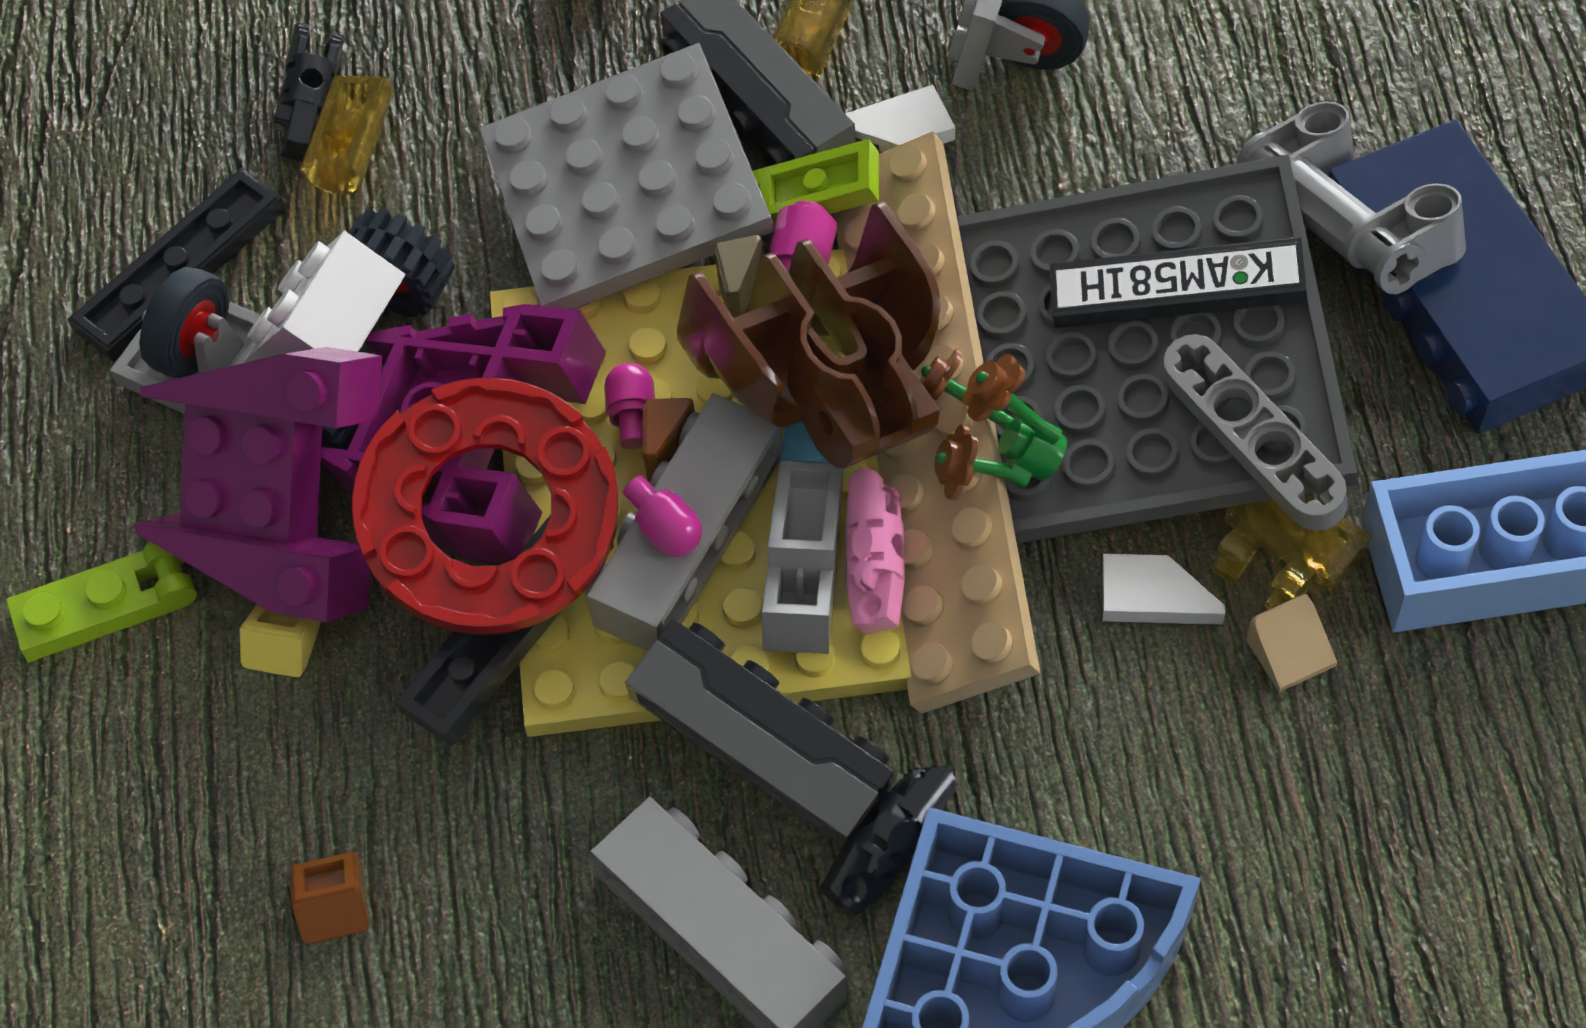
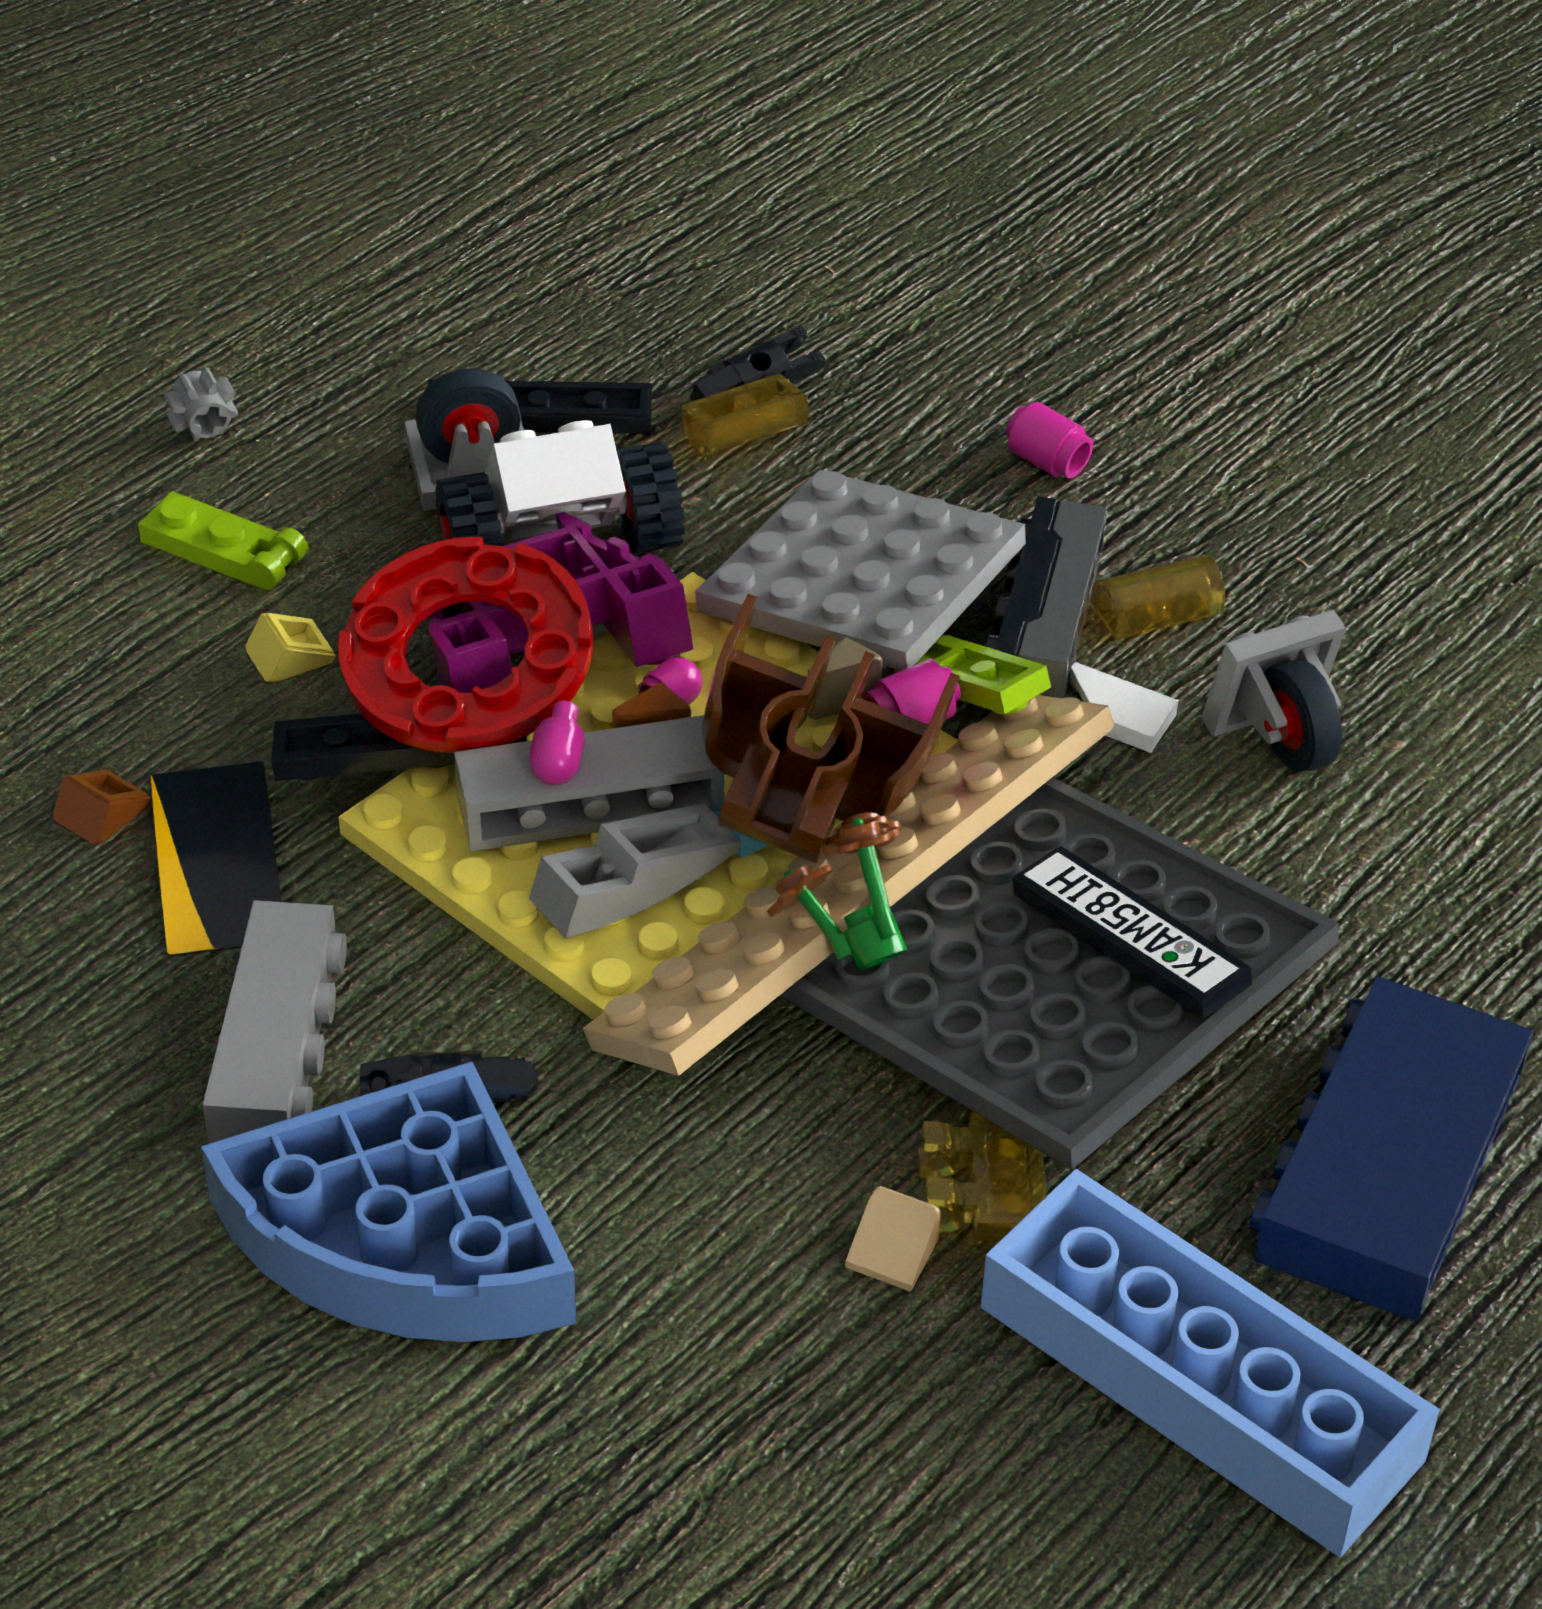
camera: 45 degrees right, 15 degrees down
magenta wedge [135,347,382,623] -> none
piece [625,618,894,847] -> none
bright pink hinge [845,466,905,635] -> none
white tile [1102,554,1225,625] -> none
light grey beam [1164,334,1347,531] -> none
light grey piece [1237,101,1466,294] -> none
none -> black sticker [151,761,282,955]

